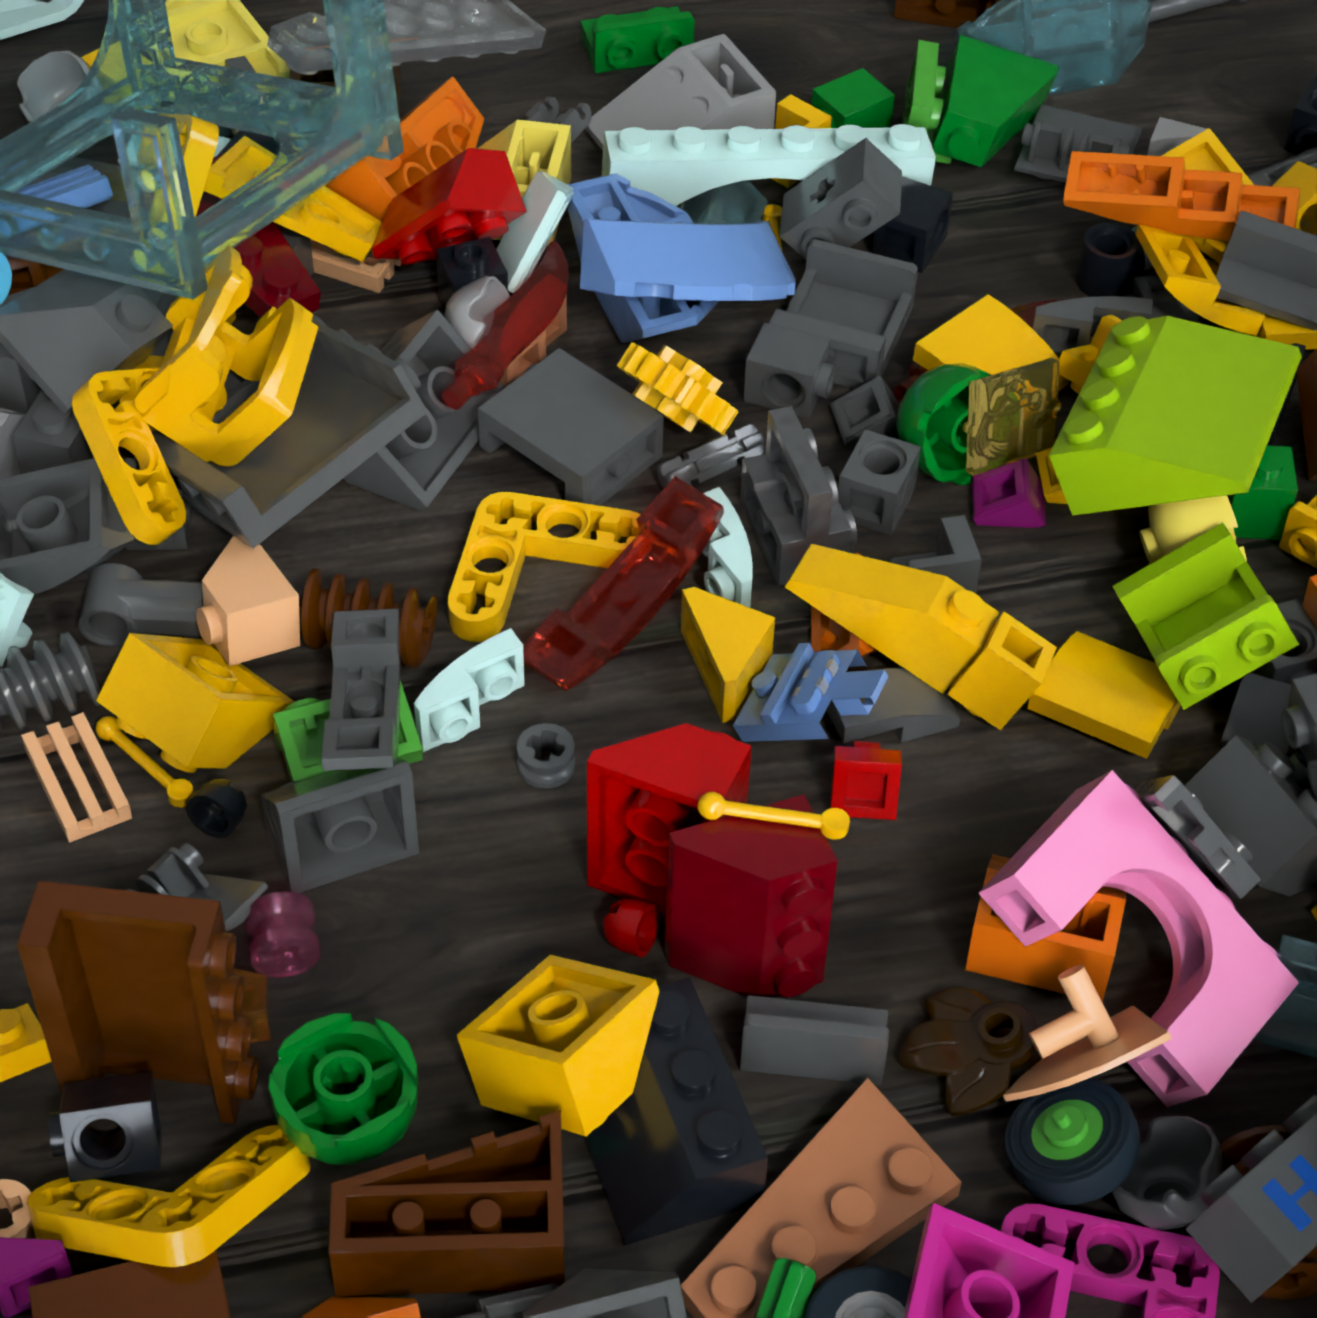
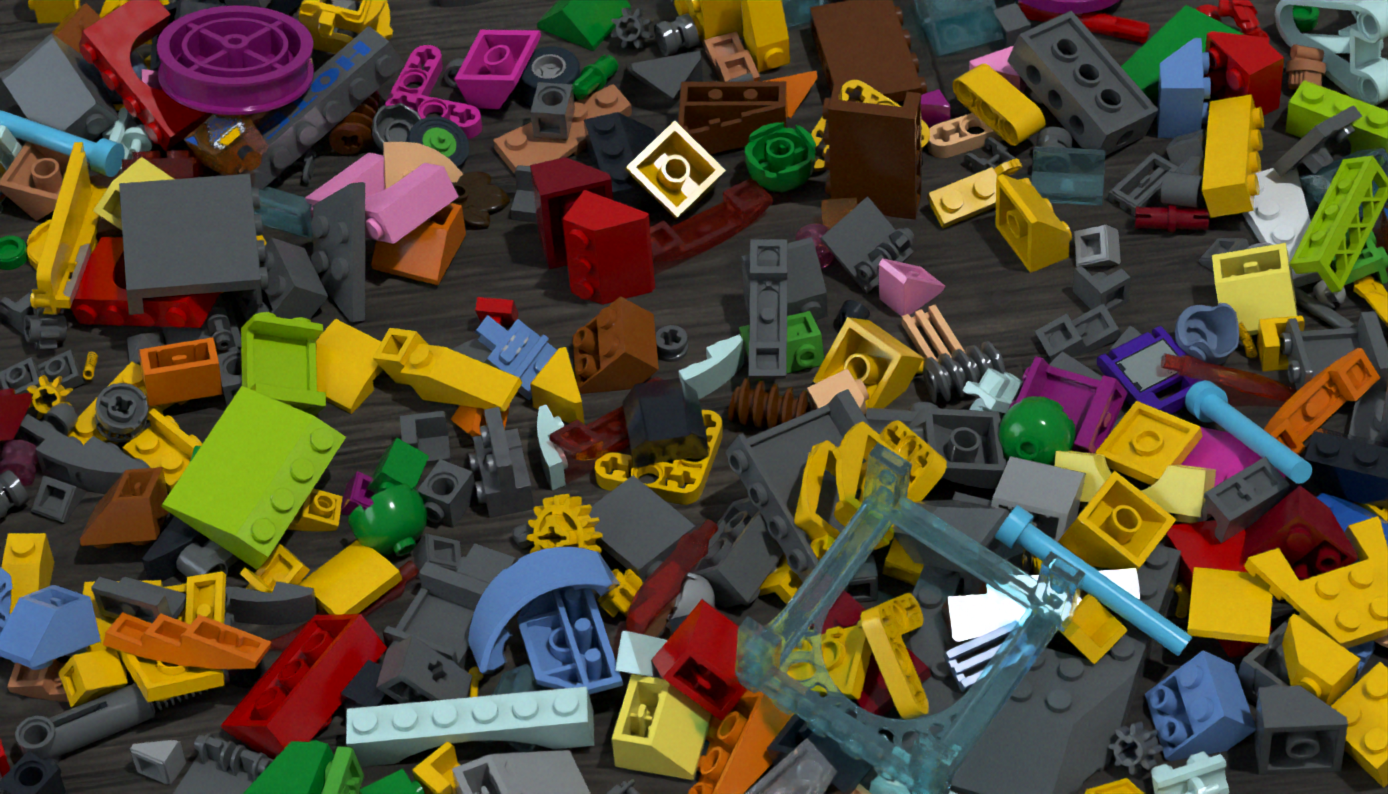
camera: 170 degrees left, 0 degrees up
yellow hinge [698,792,850,840] -> none
clear yellow piece [963,358,1062,476] -> none
none -> red slope [221,614,387,759]
none -> green brick [367,438,429,494]
none -> dark grey brick [531,82,575,139]
none -> dark orange slope [573,296,659,394]
none -> yellow gear [597,569,645,617]
none -> black slope [622,378,708,468]
none -> clear red slope [650,178,773,262]
none -> bright pink slope [879,258,946,317]

